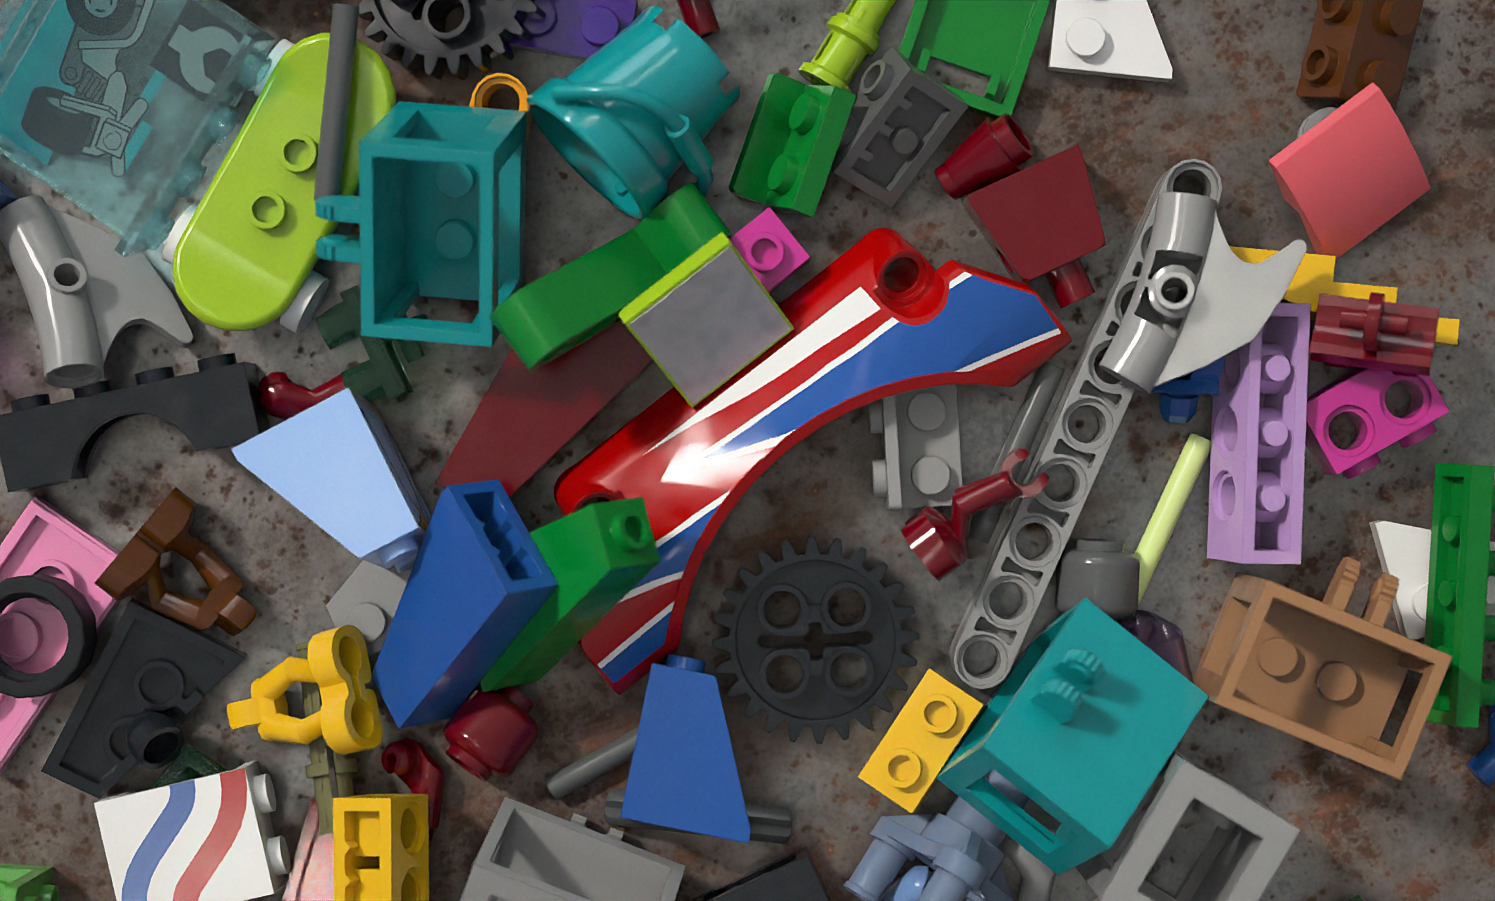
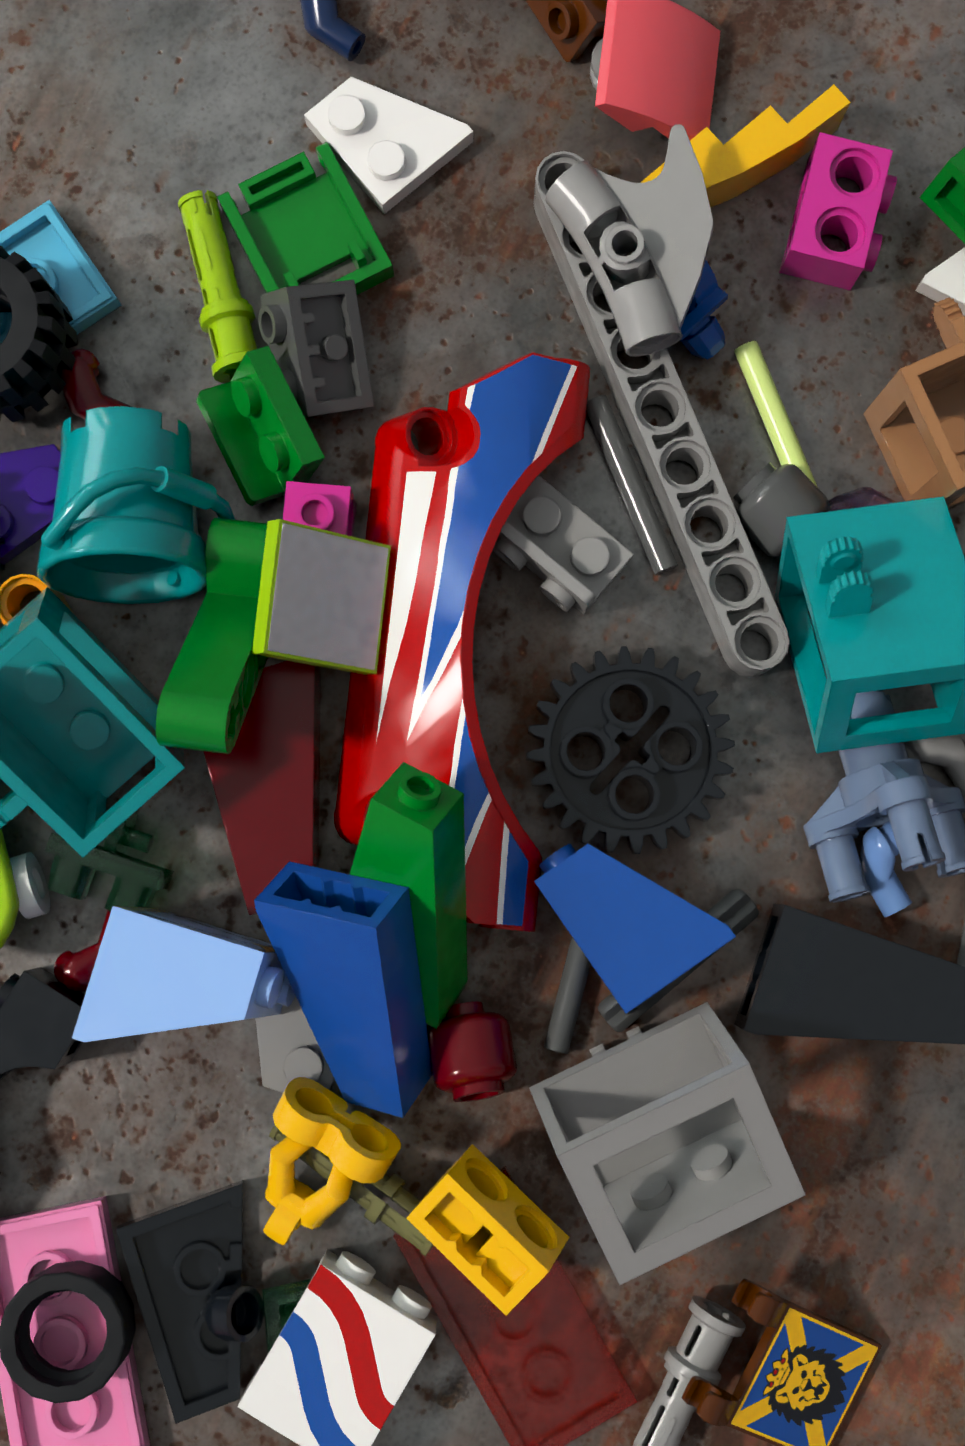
camera: 45 degrees left, 5 degrees down
reddish brown piece [94,487,257,636] -> none
dark red arm [381,738,445,829] -> none
yellow brick [858,668,987,813] -> none
dark red piece [901,447,1049,581] -> none
dark red cone [935,113,1034,200] -> none
dark red torso [962,144,1106,309] -> none
lavender brick [1207,303,1311,564] -> none
dark red hips [1309,292,1440,377] -> none

